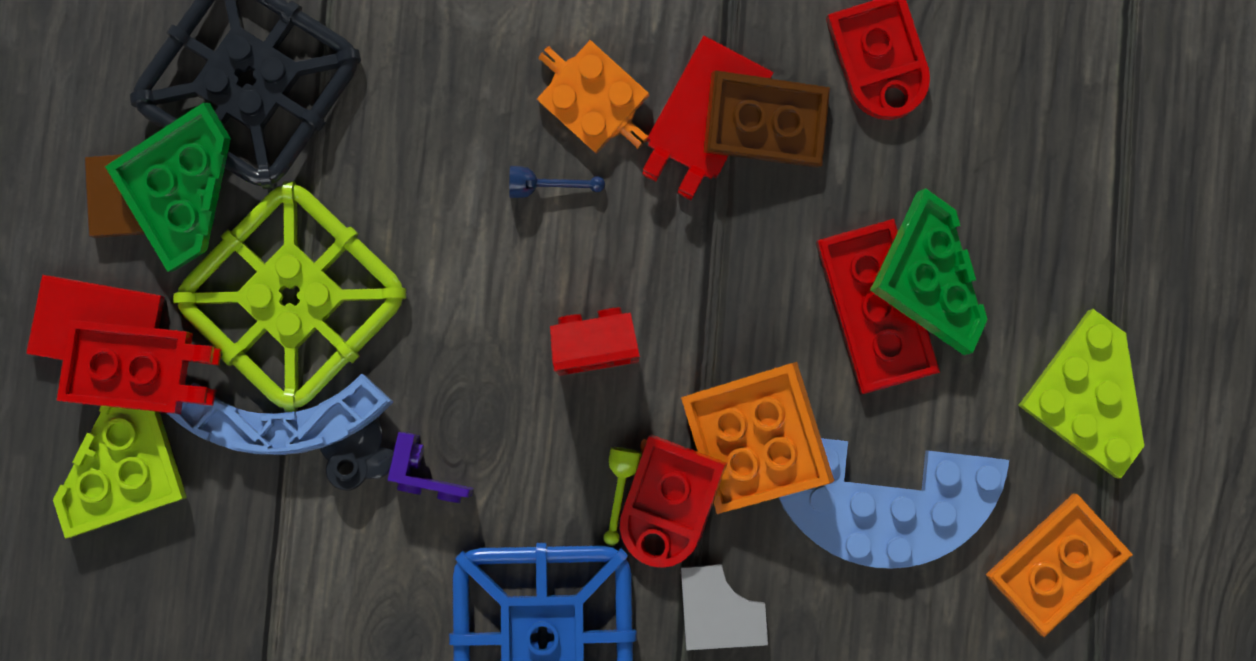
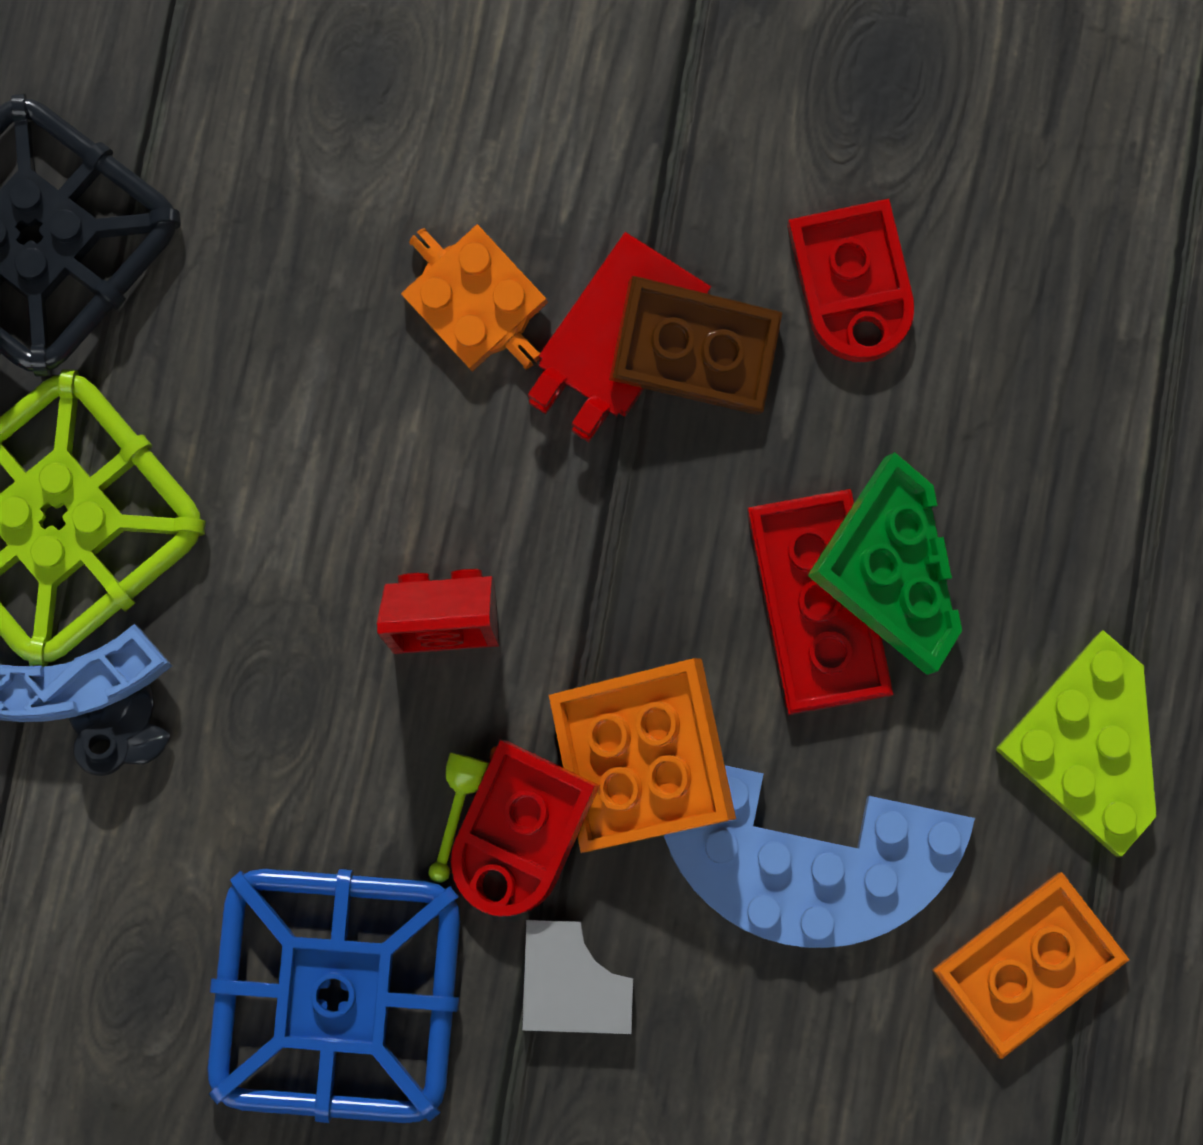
camera: 10 degrees right, 5 degrees down
dark purple bracket [388,432,474,503] -> none
dark blue hinge [509,166,605,198] -> none

